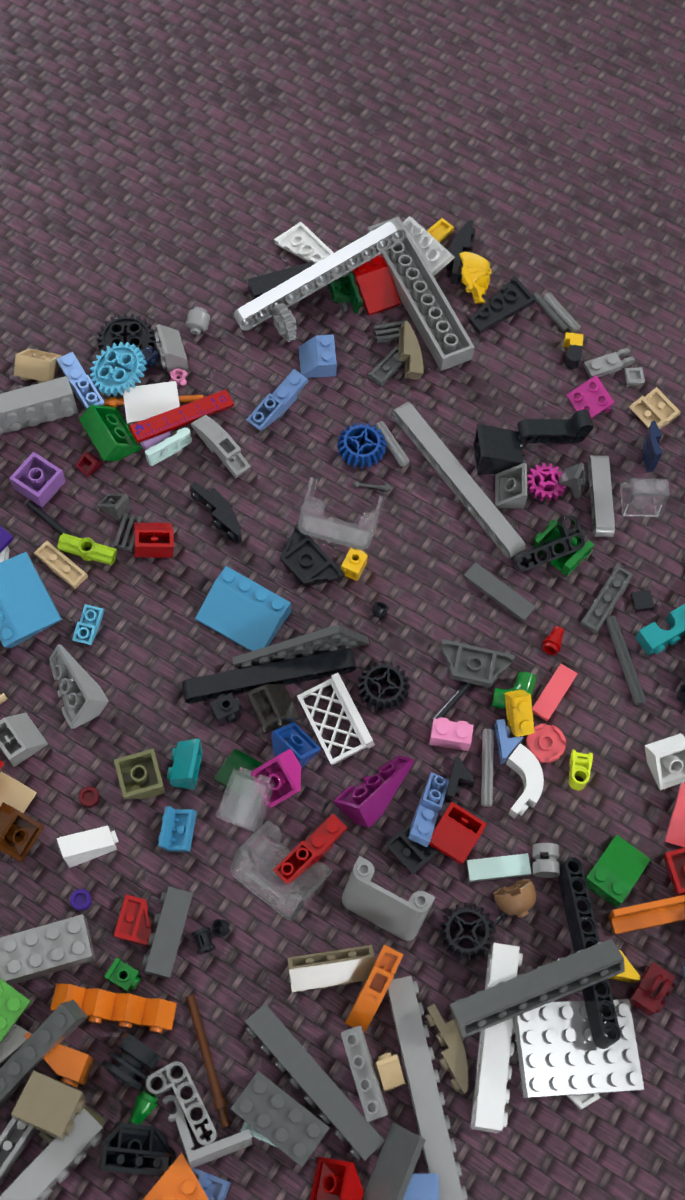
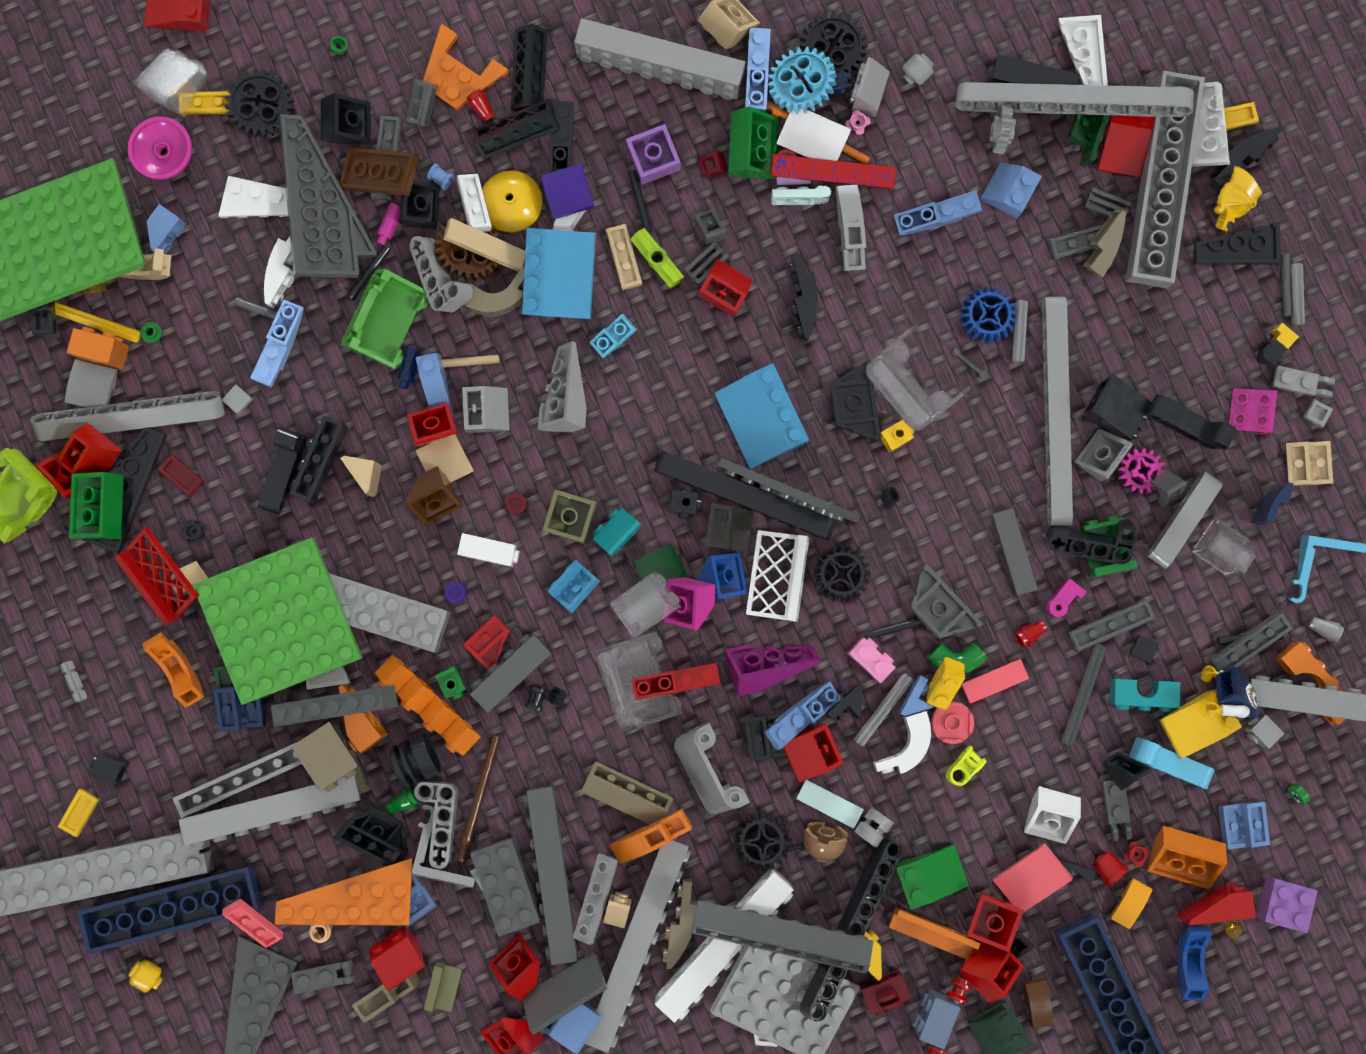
camera: 35 degrees right, 20 degrees up
none -> dark pink leg [1046,578,1087,617]

